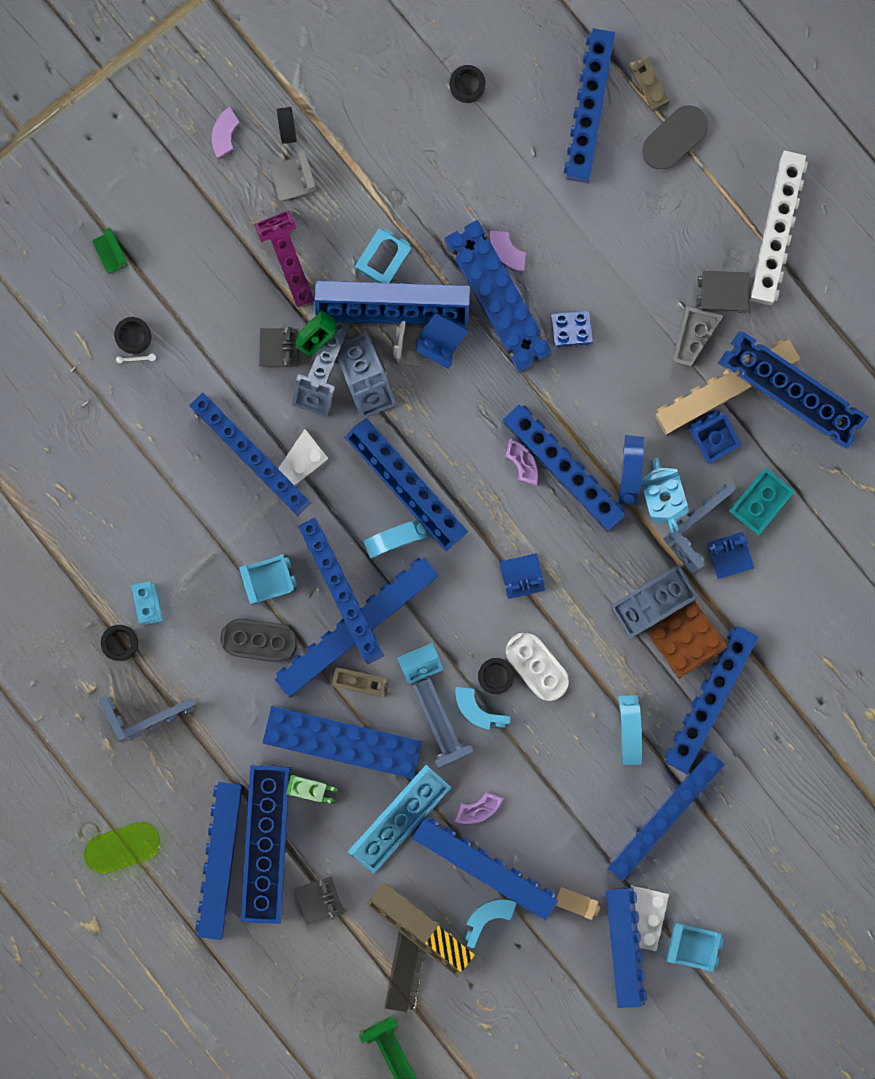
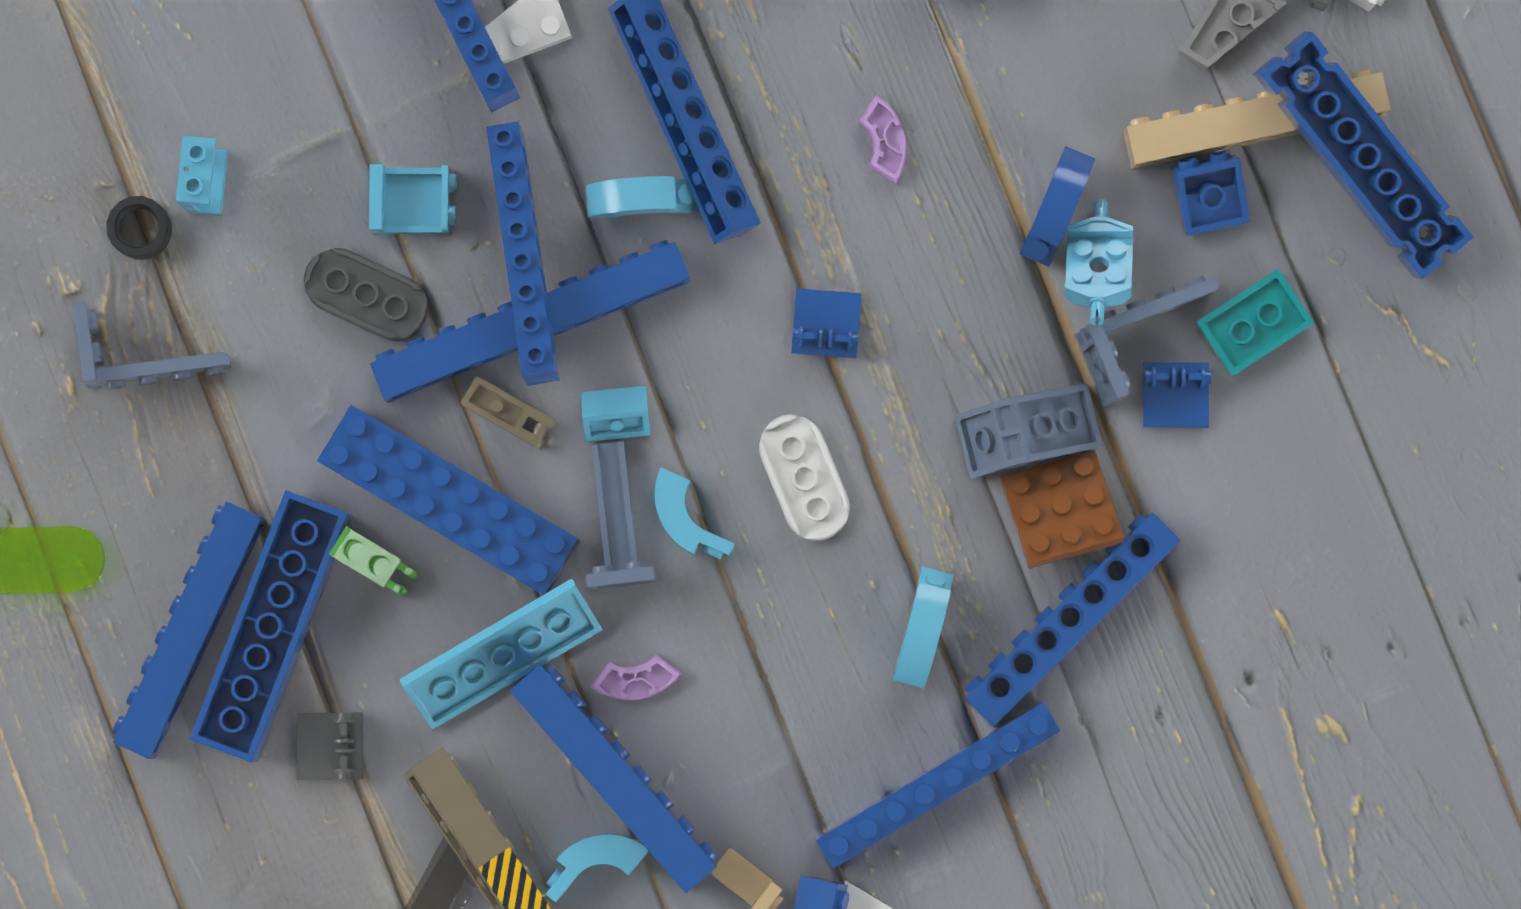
camera: 15 degrees right, 0 degrees up
black tyre [478,658,514,694] -> none
blue brick [502,404,625,532] -> none

